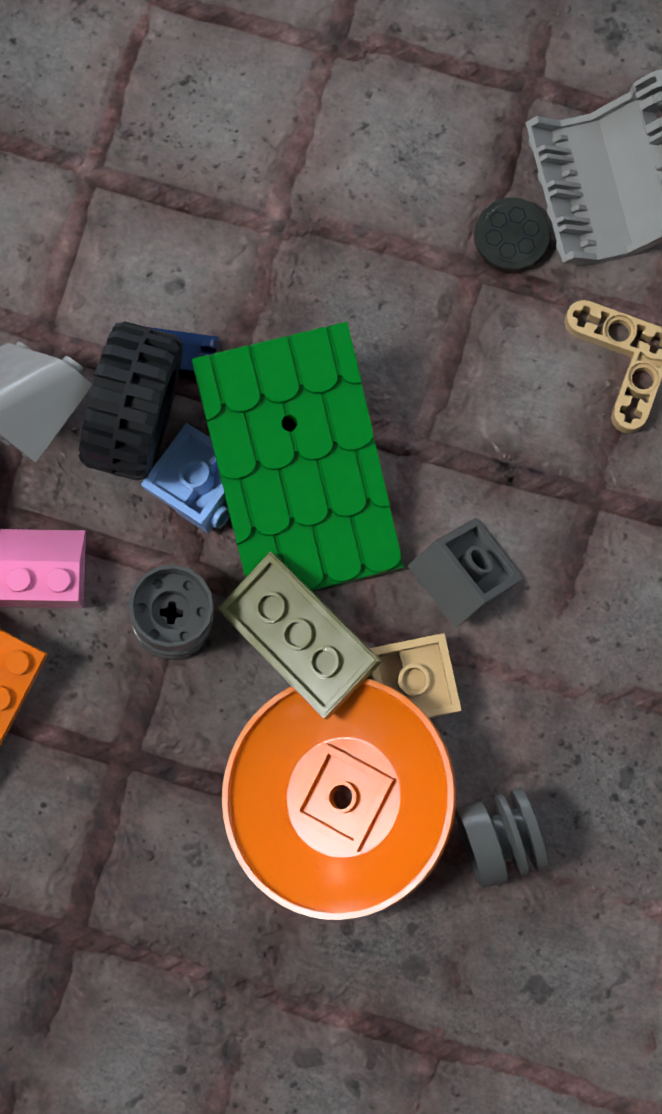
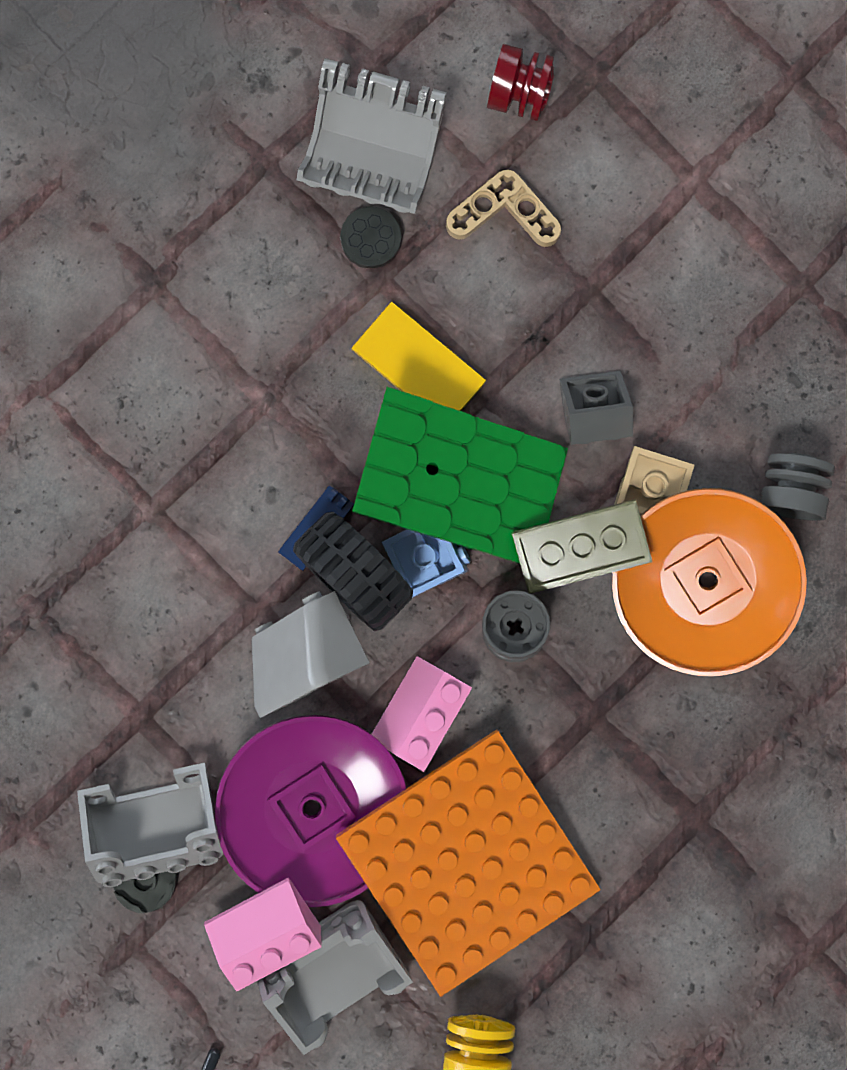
camera: 60 degrees left, 5 degrees up
none -> yellow tile [352,301,486,411]

